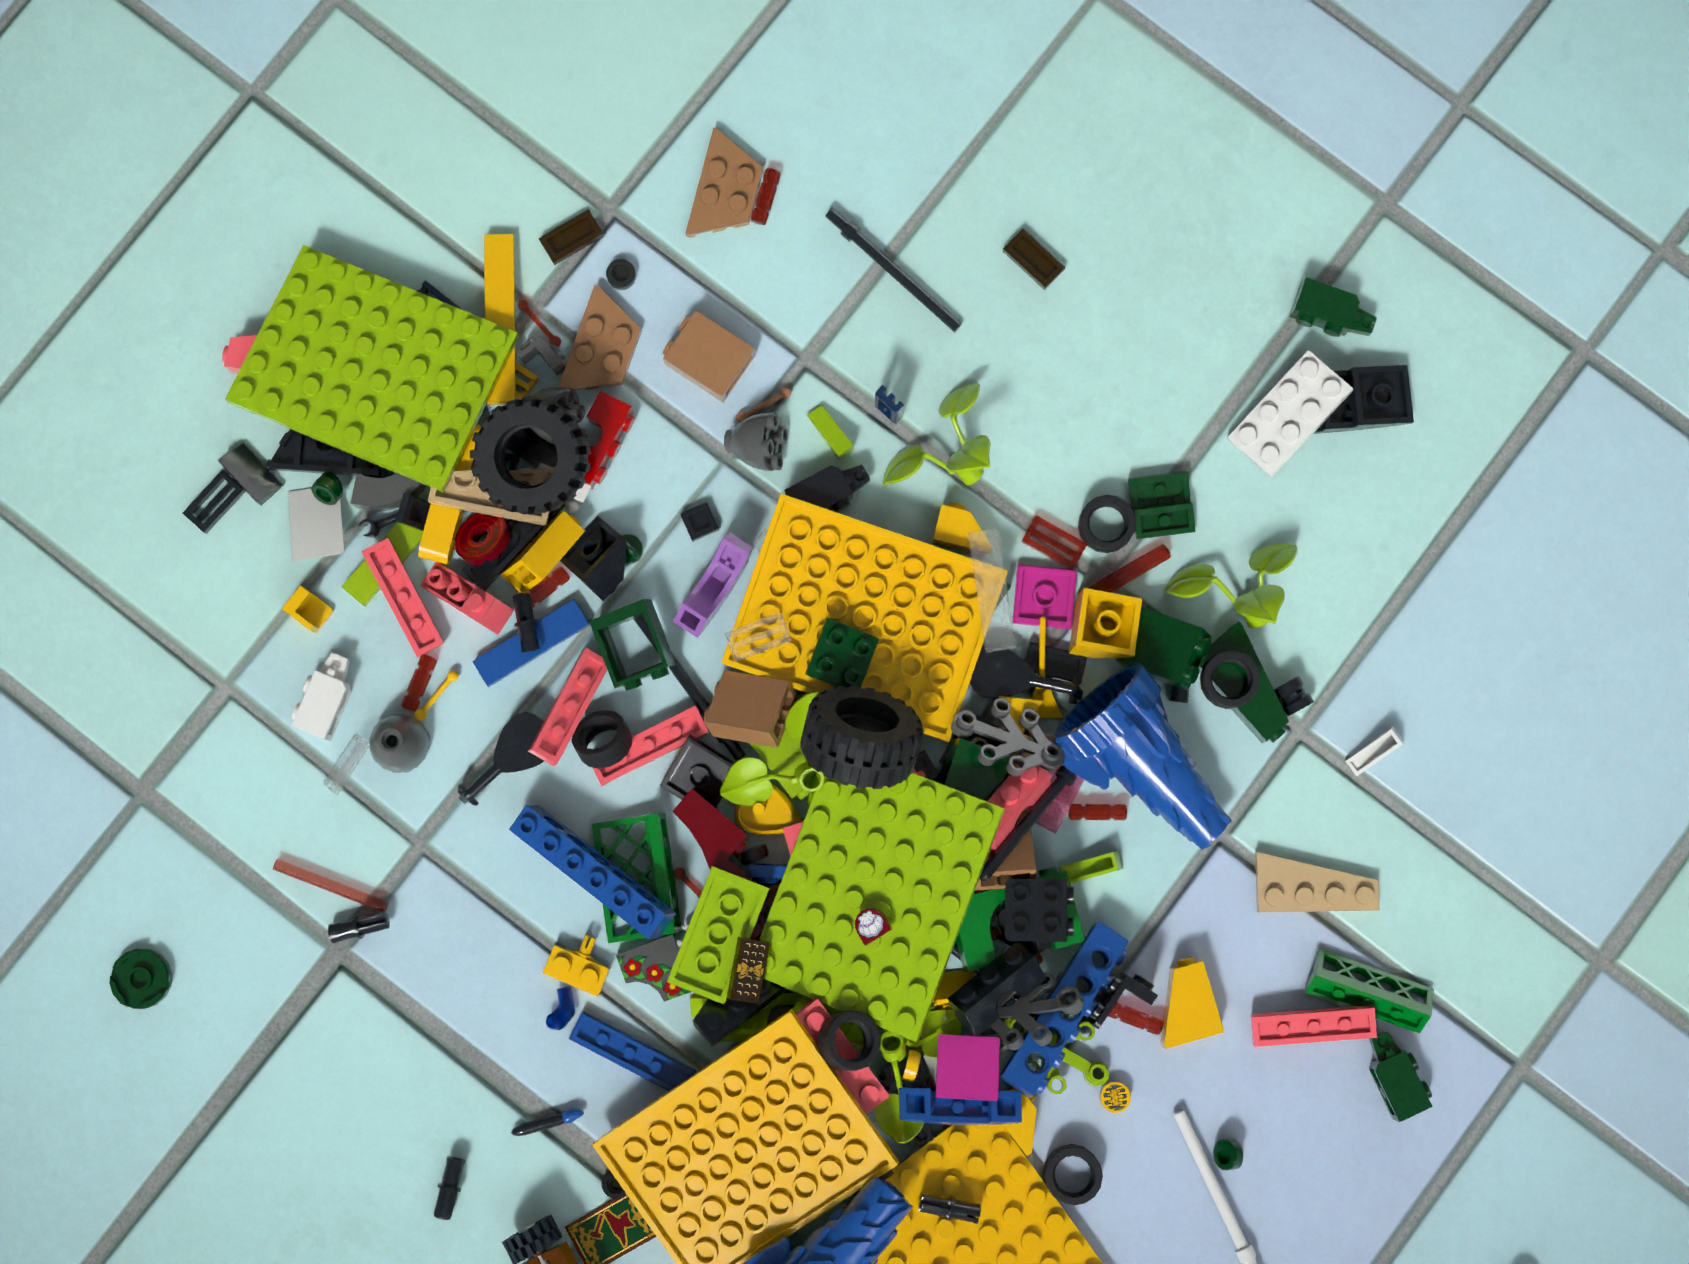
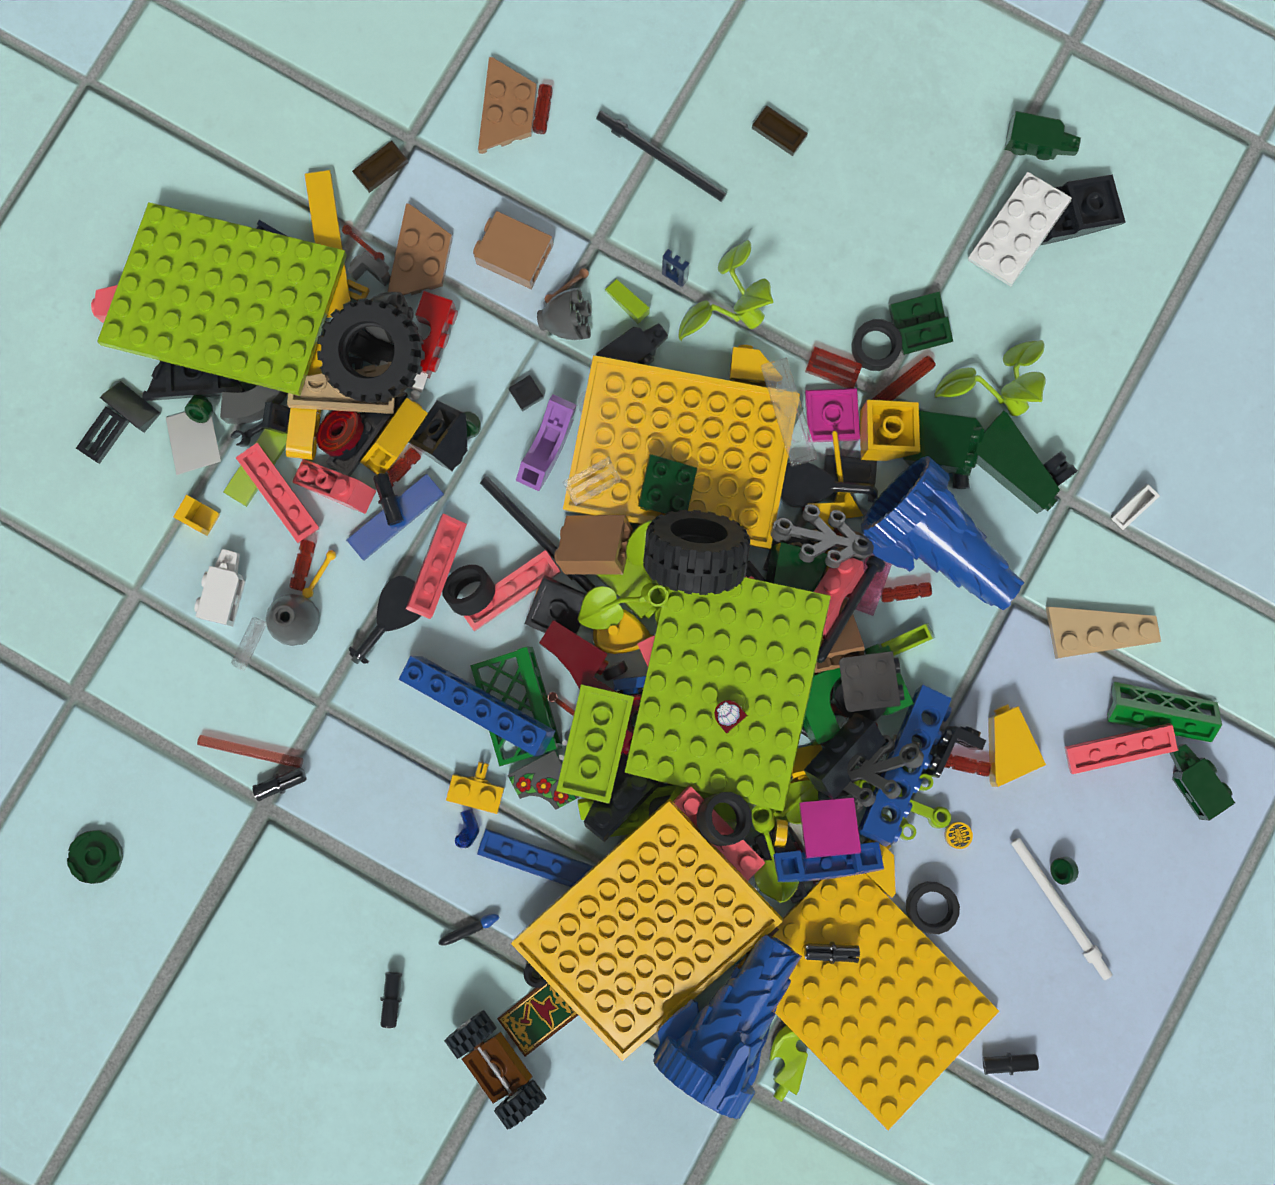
camera: 10 degrees left, 0 degrees up
dark green window [589,599,676,691] -> none
pearl dark grey tile [606,259,636,290] -> none
dark brown tile [726,937,770,1003] -> none
black tyre [1200,650,1260,709] -> none

